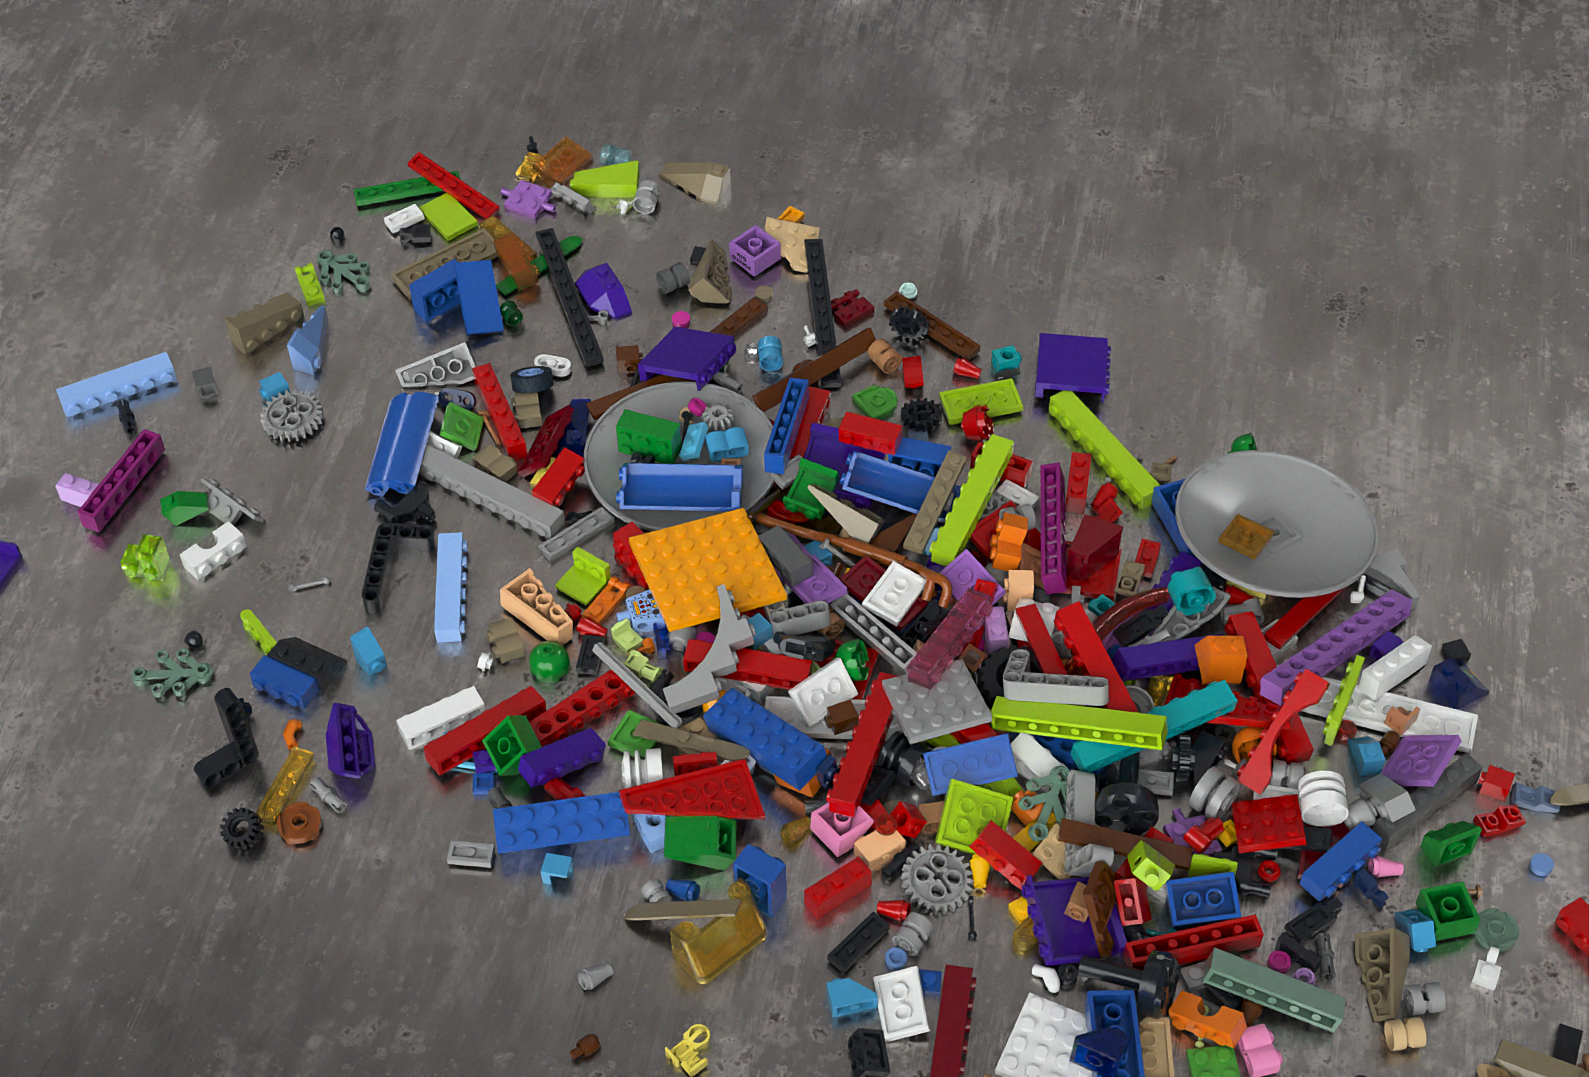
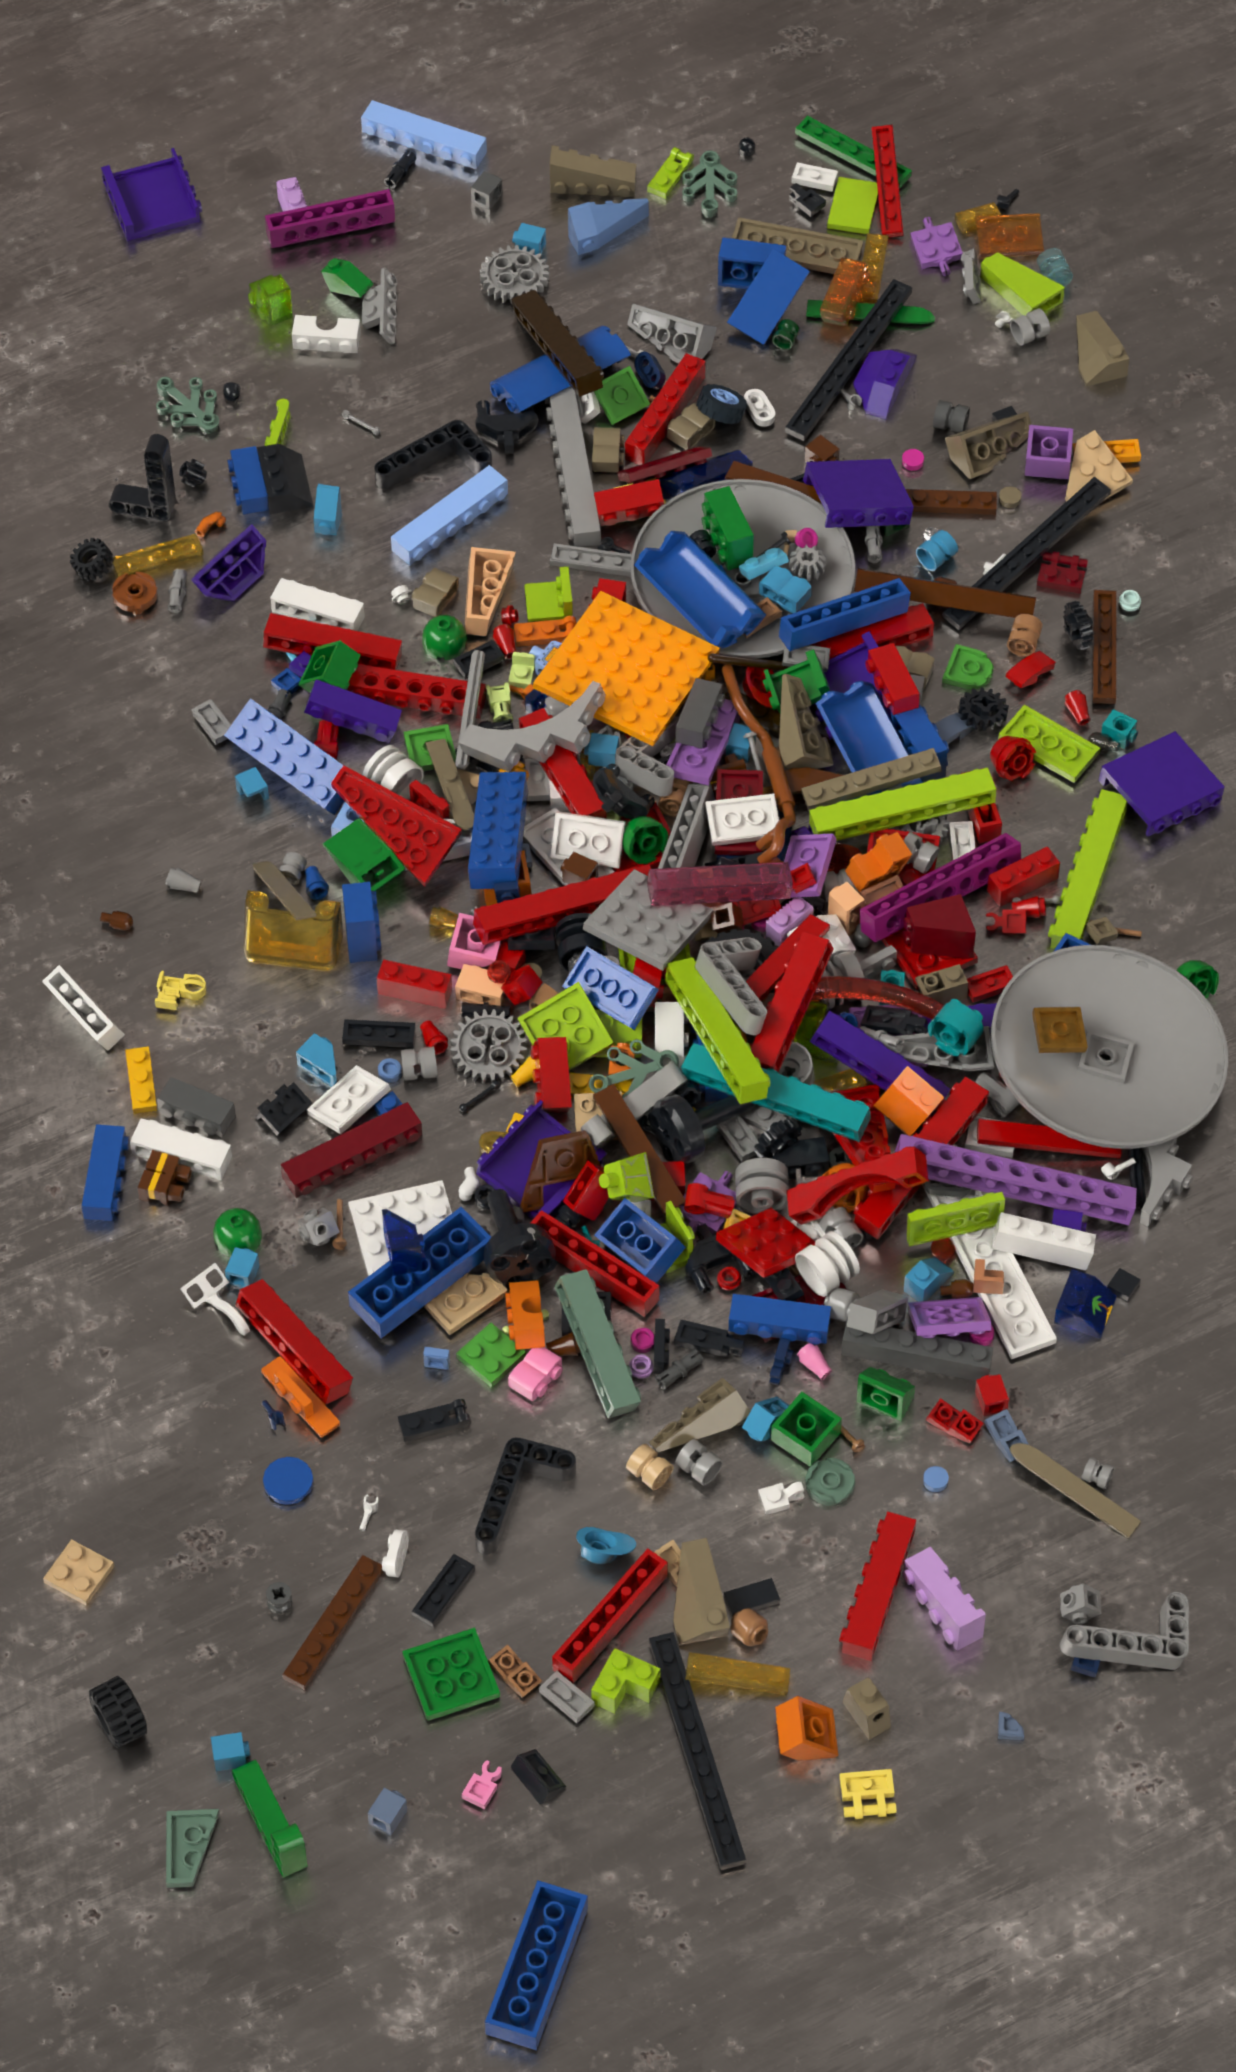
camera: 50 degrees right, 5 degrees up
none -> dark brown brick [511,290,604,397]

